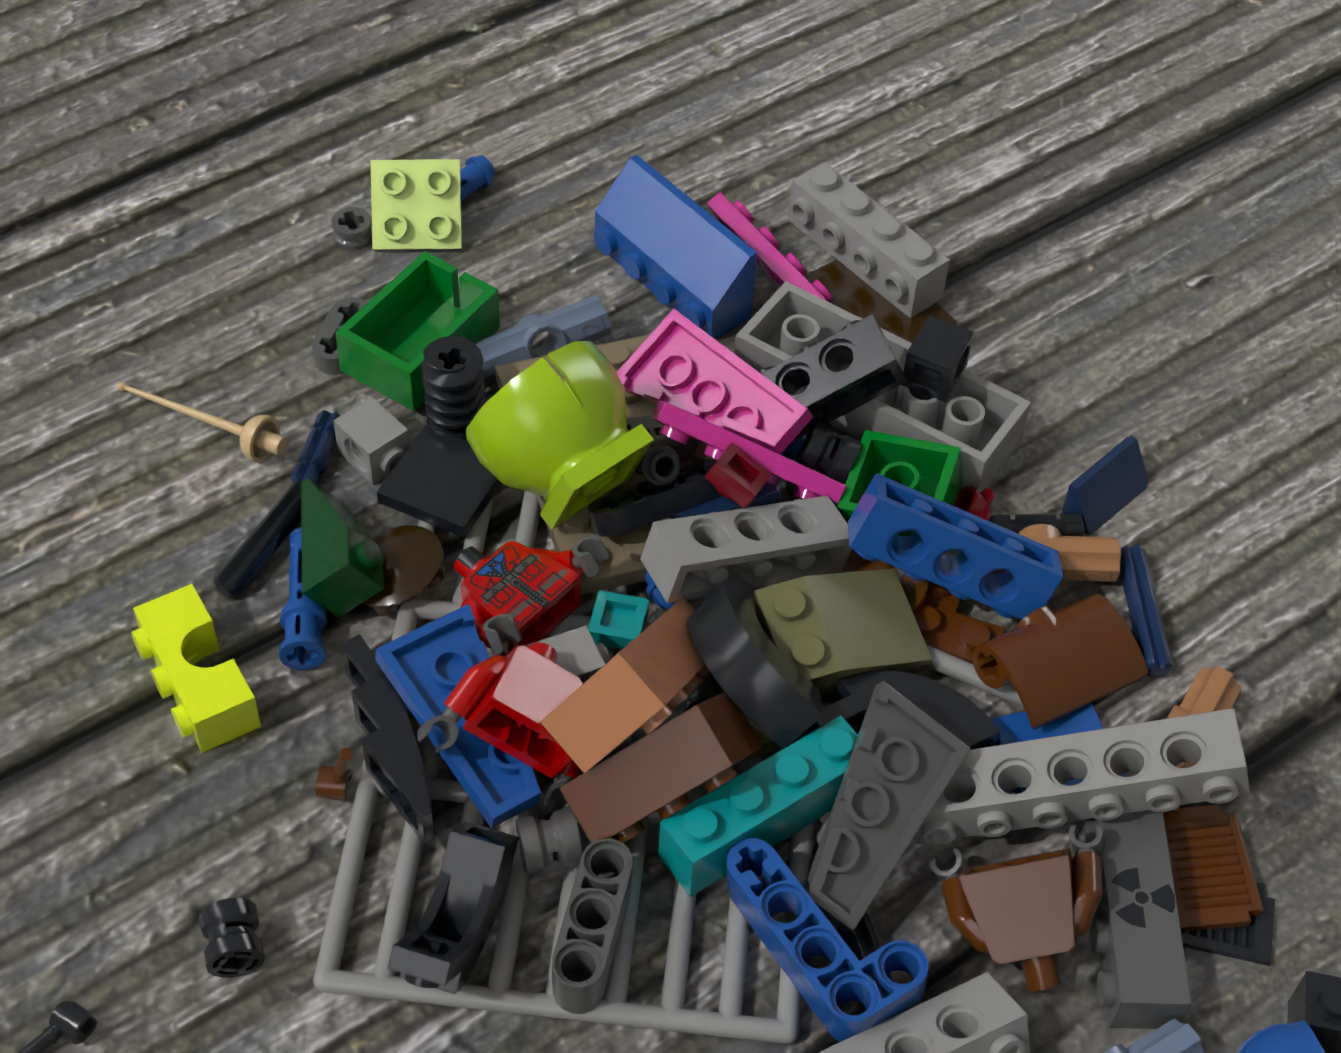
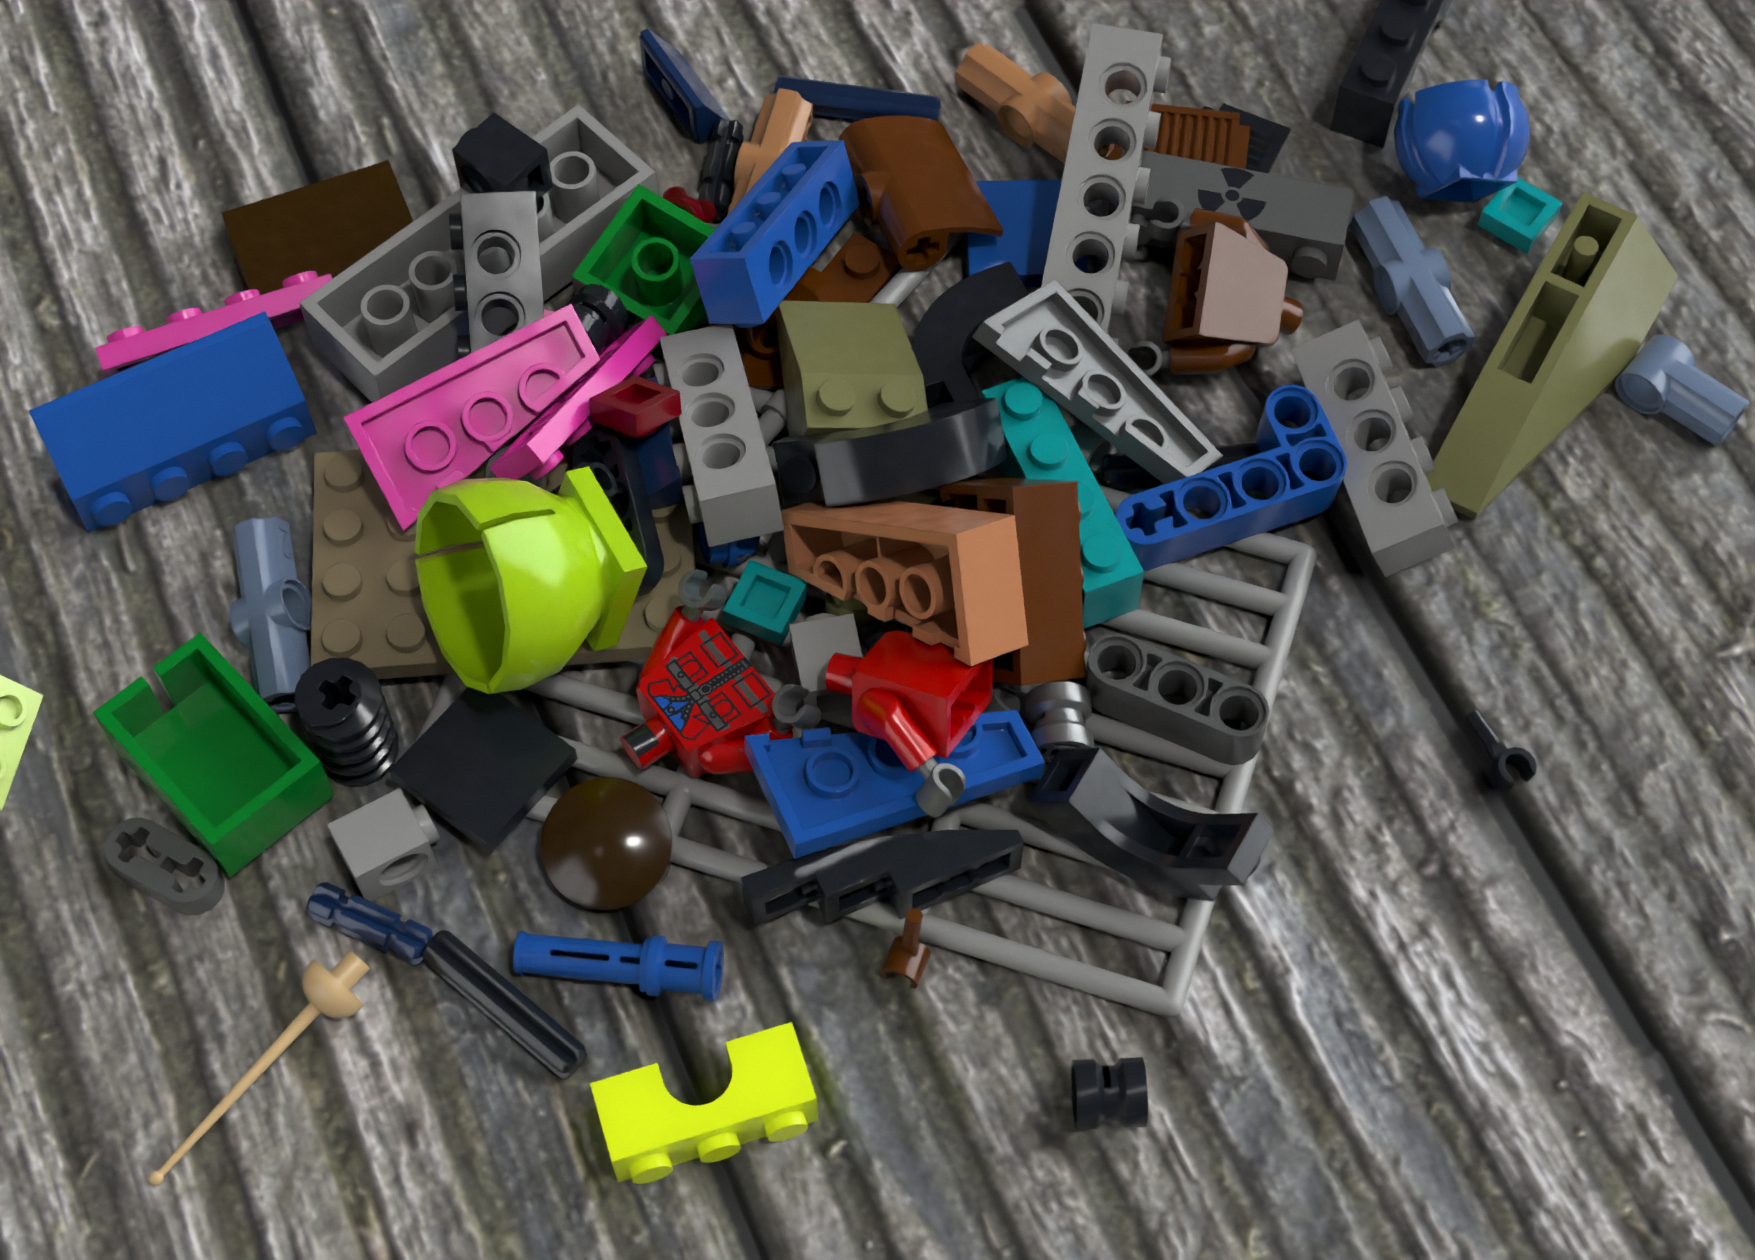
camera: 75 degrees left, 10 degrees up
dark green slope [301,478,384,618] -> none
light grey brick [788,162,950,319] -> none

